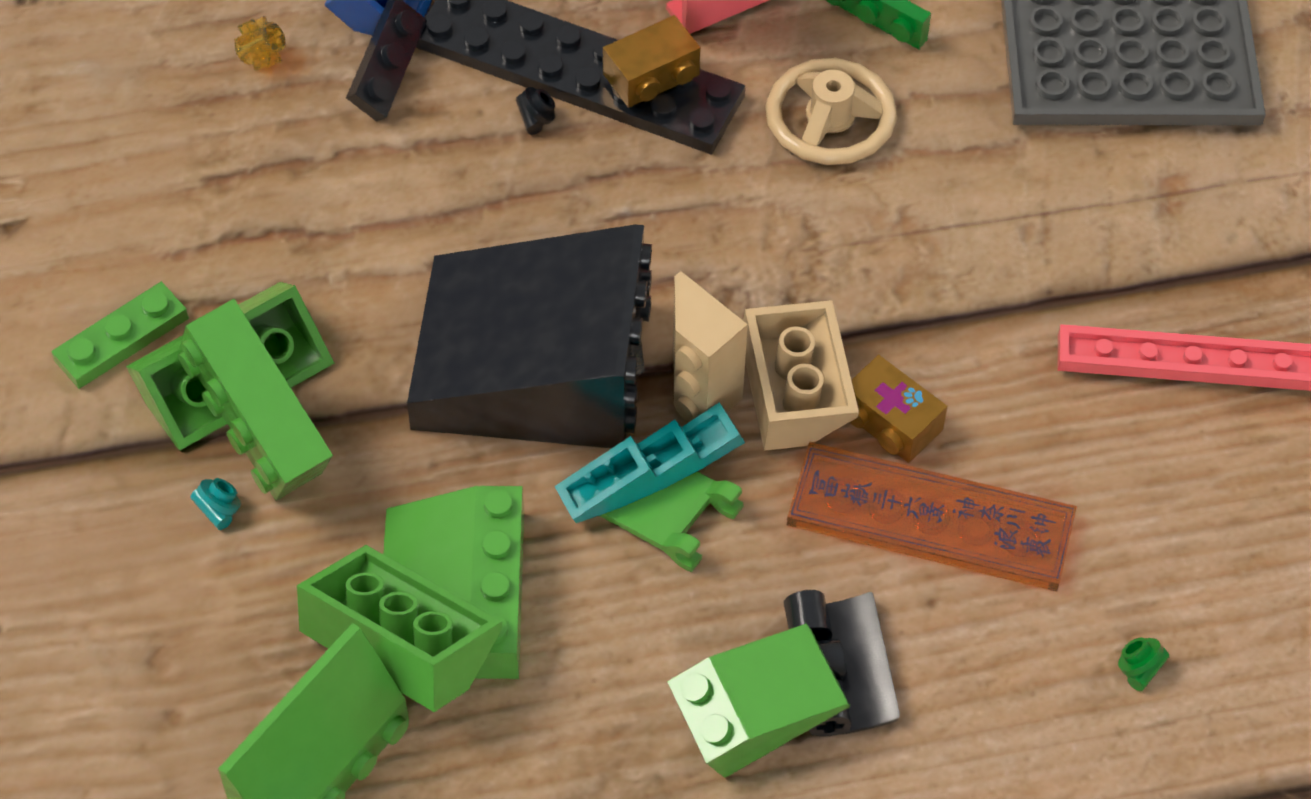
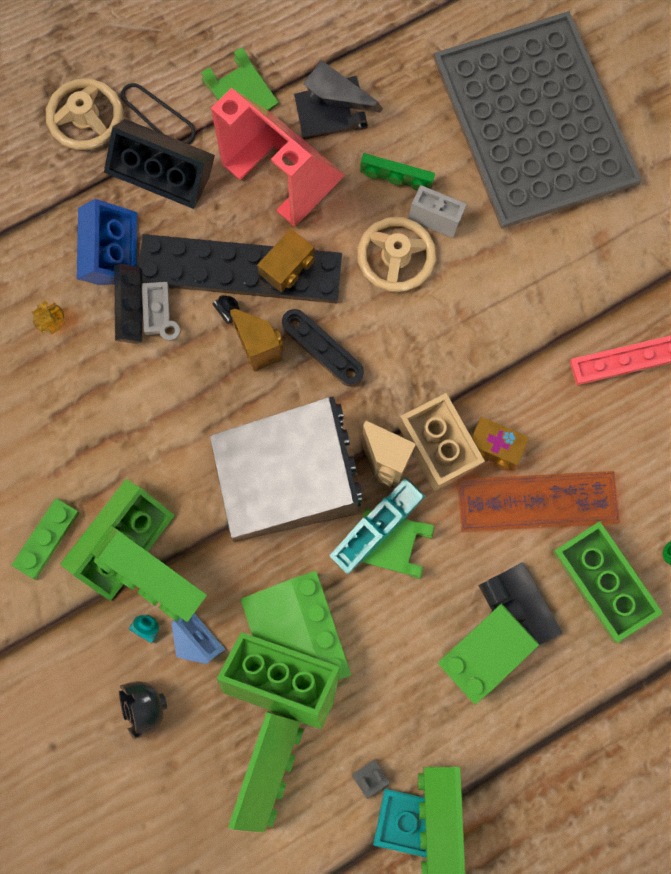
camera: 20 degrees left, 20 degrees up
none -> black cylinder [119,681,167,739]
none -> light grey hinge [142,282,181,342]
none -> medium blue slope [171,613,225,664]
none -> pearl gold slope [230,309,284,371]
none -> black plate [282,309,364,387]
none -> light grey hinge [408,185,467,238]
none -> bright green brick [552,521,663,643]

